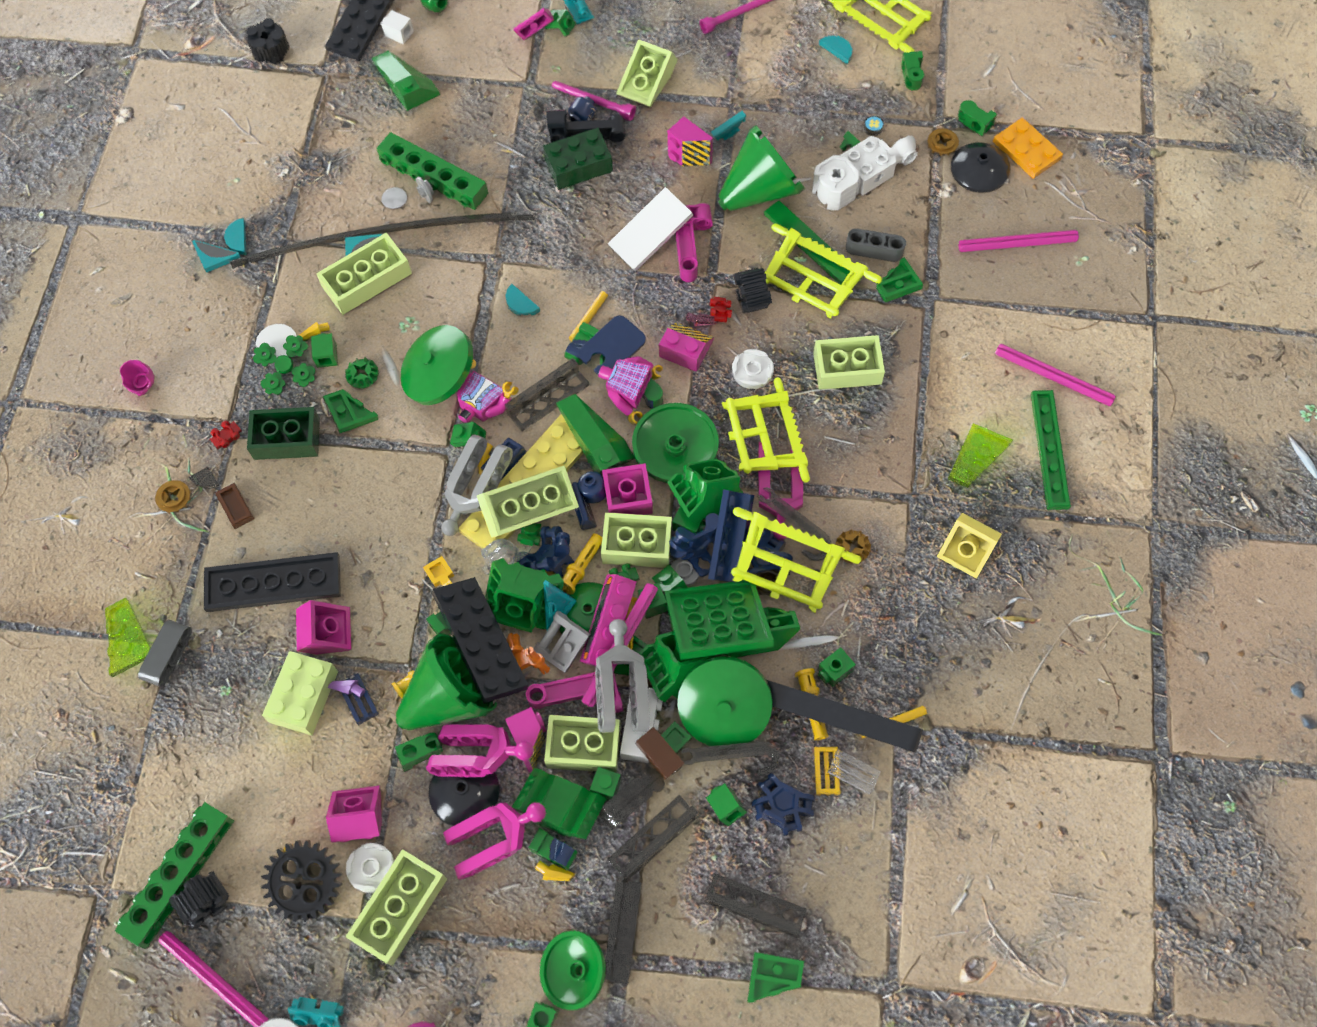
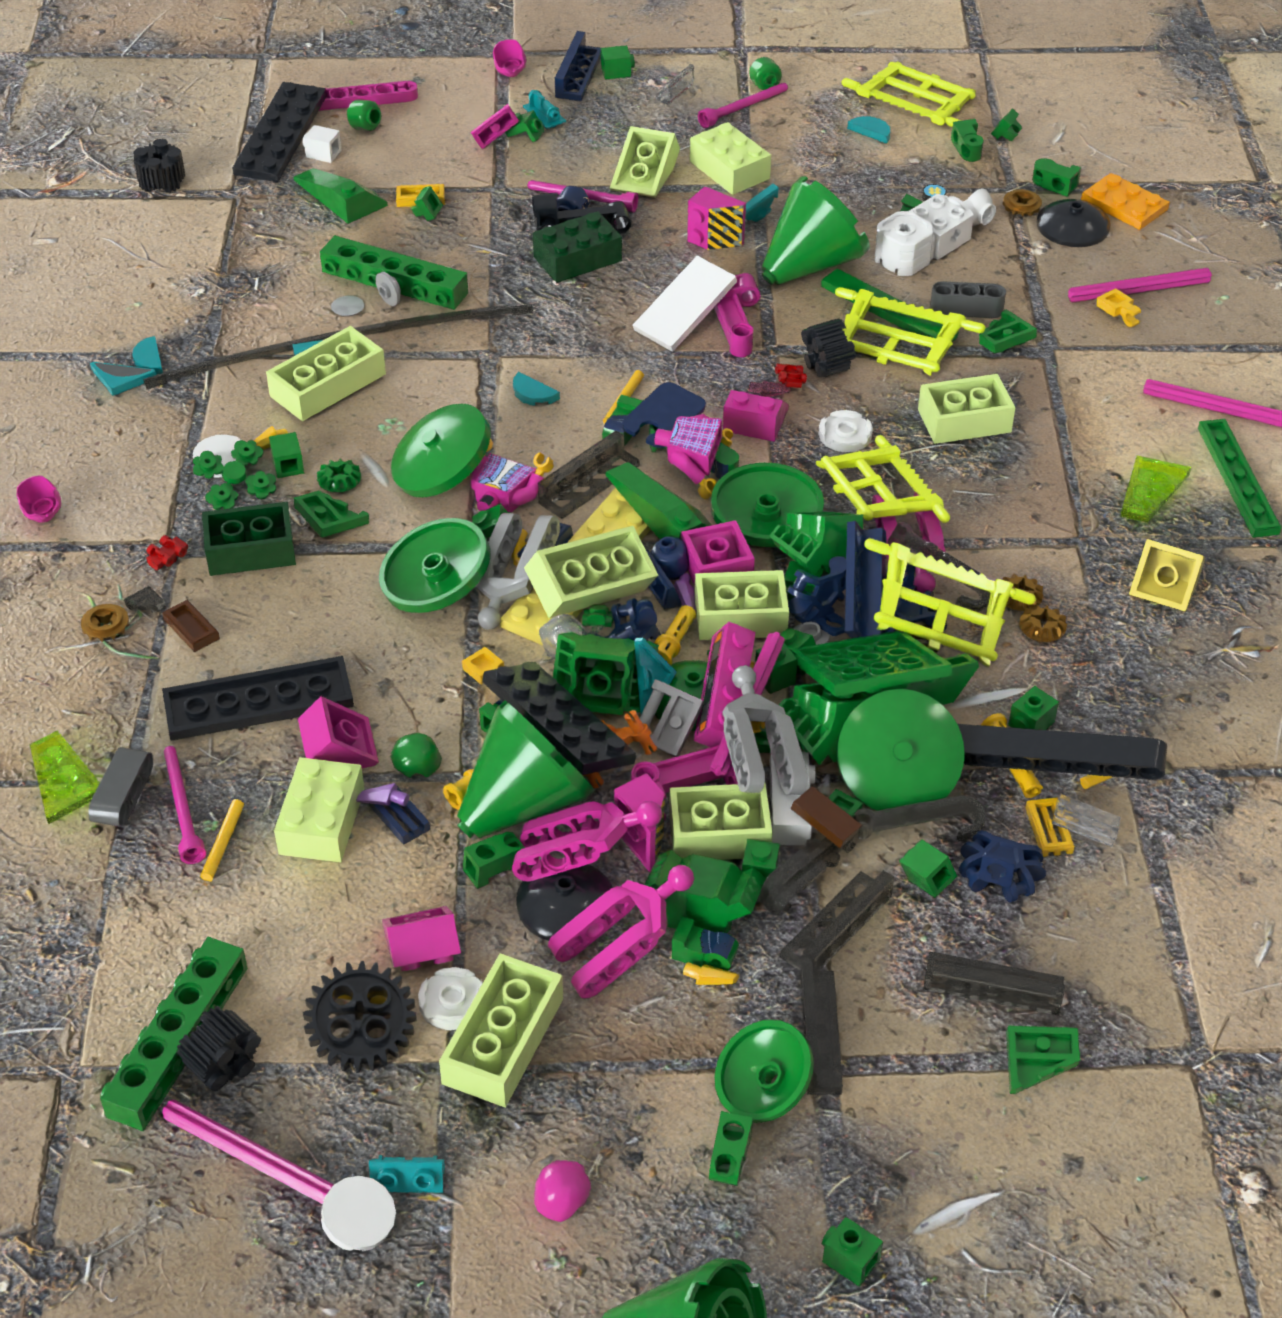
camera: 10 degrees left, 20 degrees down
none -> dark pink piece [164,746,206,864]
none -> yellow bar [200,799,244,881]
none -> green dish [379,518,491,613]
none -> green hair [390,733,442,778]
none -> yellow tile [396,184,445,207]
none -> green tile [411,186,443,221]
none -> medium lavender bar [673,573,696,611]
none -> yellowish green brick [690,122,771,195]
none -> green tile [991,108,1022,141]
none -> pearl gold gear [1019,604,1067,642]
none -> yellow plate [1096,288,1141,327]

